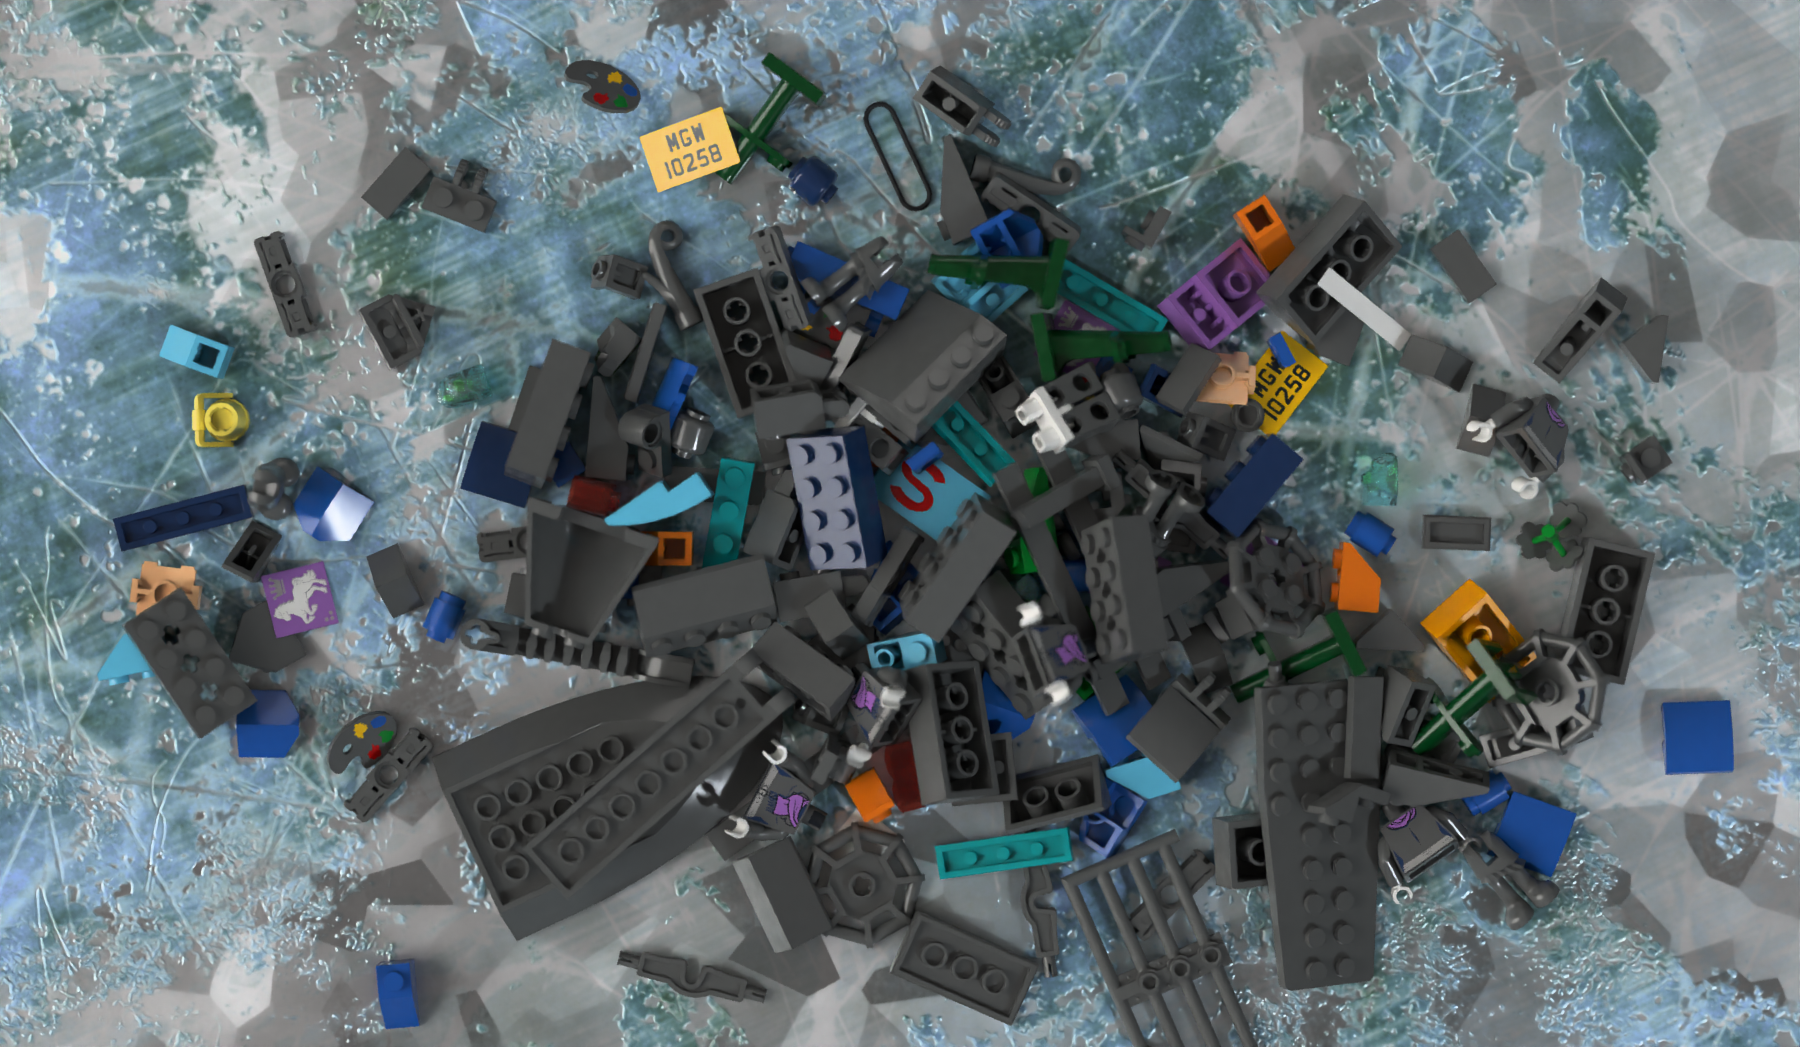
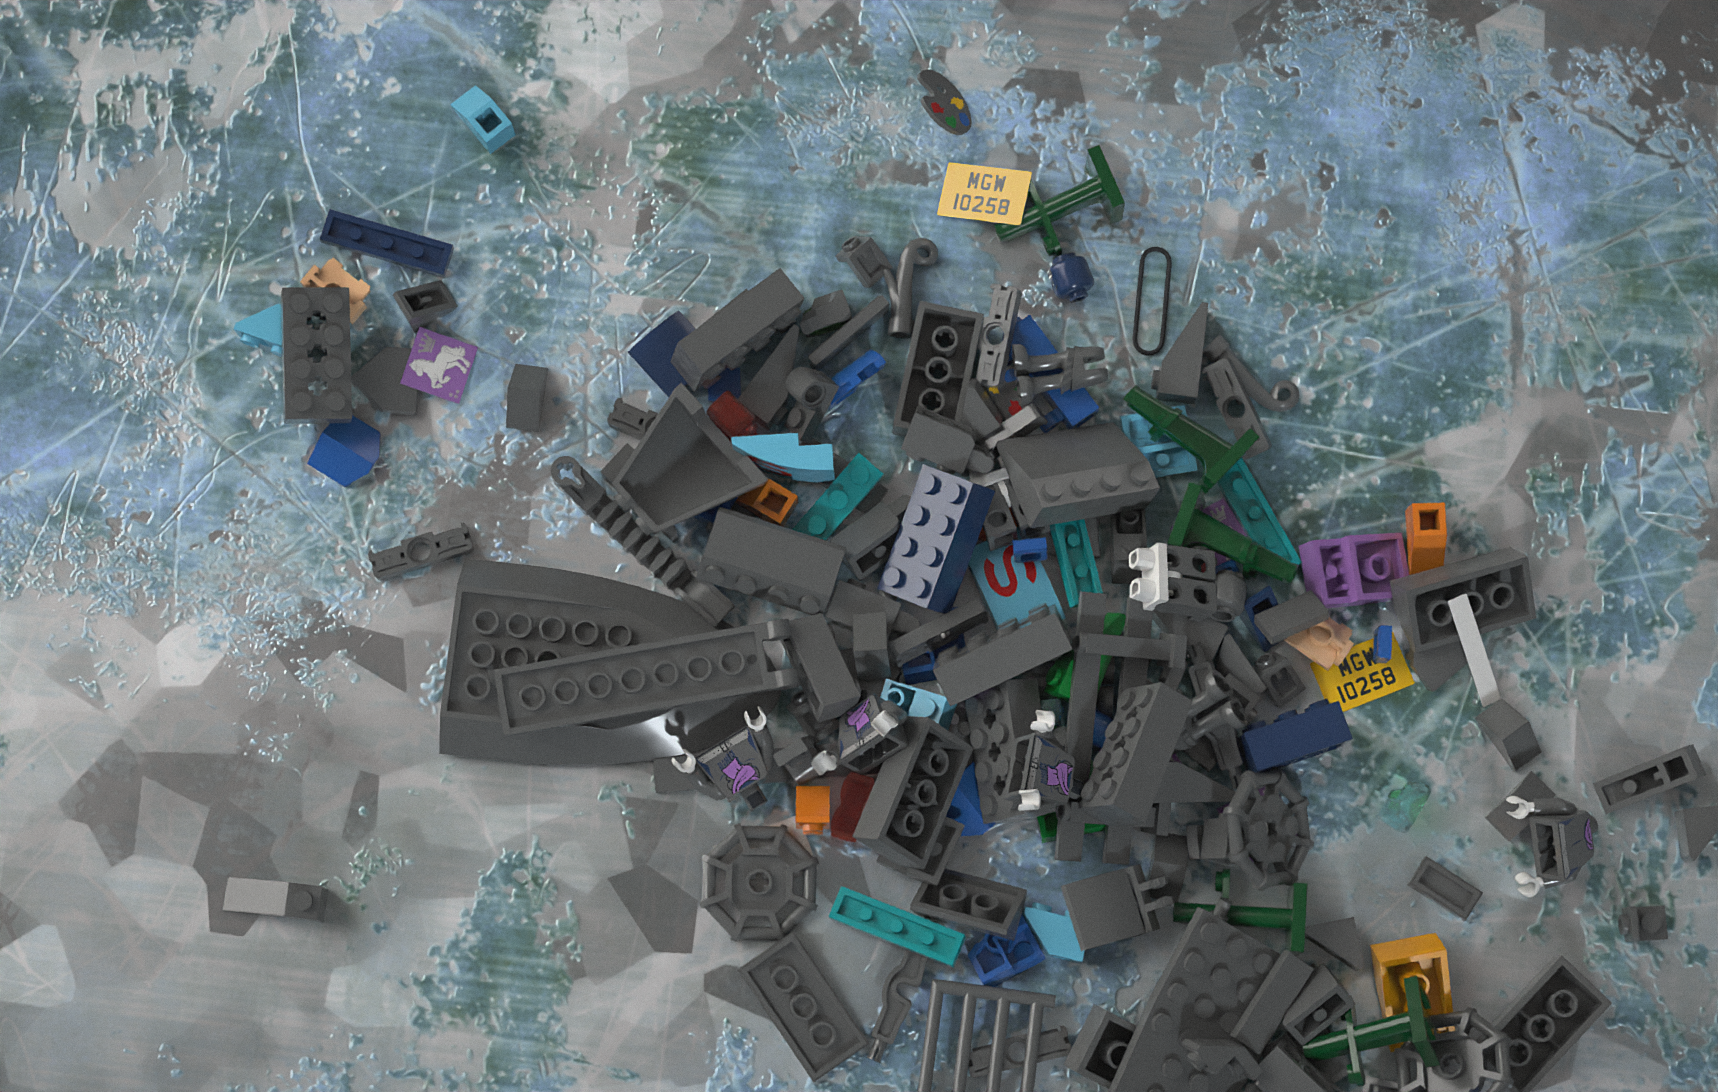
camera: 30 degrees right, 10 degrees down
light yellow piece [192,393,250,447] -> none
dark grey piece [248,458,300,520] -> none
dark grey piece [254,231,317,338] -> none
slope [293,466,375,541] -> none
dark grey piece [327,711,397,774] -> none
dark grey slope [358,294,436,371] -> none
dark grey tile [361,147,432,220] -> none
blue slope [376,958,420,1029] -> none
dark grey hinge [421,159,498,233] -> none
blue brick [422,591,466,643] -> none
clear light blue rock [436,364,493,408] -> none
dark grey piece [617,951,767,1003] -> none
dark grey head [670,406,715,459] -> none
dark grey slope [732,836,834,953] -> none
dark grey bracket [755,431,792,476] -> none
dark grey hinge [913,65,1012,147] -> none
blue slope [969,208,1043,289] -> none
blue slope [1071,674,1152,766] -> none
dark grey bracket [1121,206,1172,251] -> none
dark grey plate [1231,398,1265,432] -> none
orange slope [1329,542,1381,613] -> none
blue brick [1344,510,1397,557] -> none
dark grey tile [1430,229,1497,304] -> none
dark grey plant [1516,502,1588,572] -> none

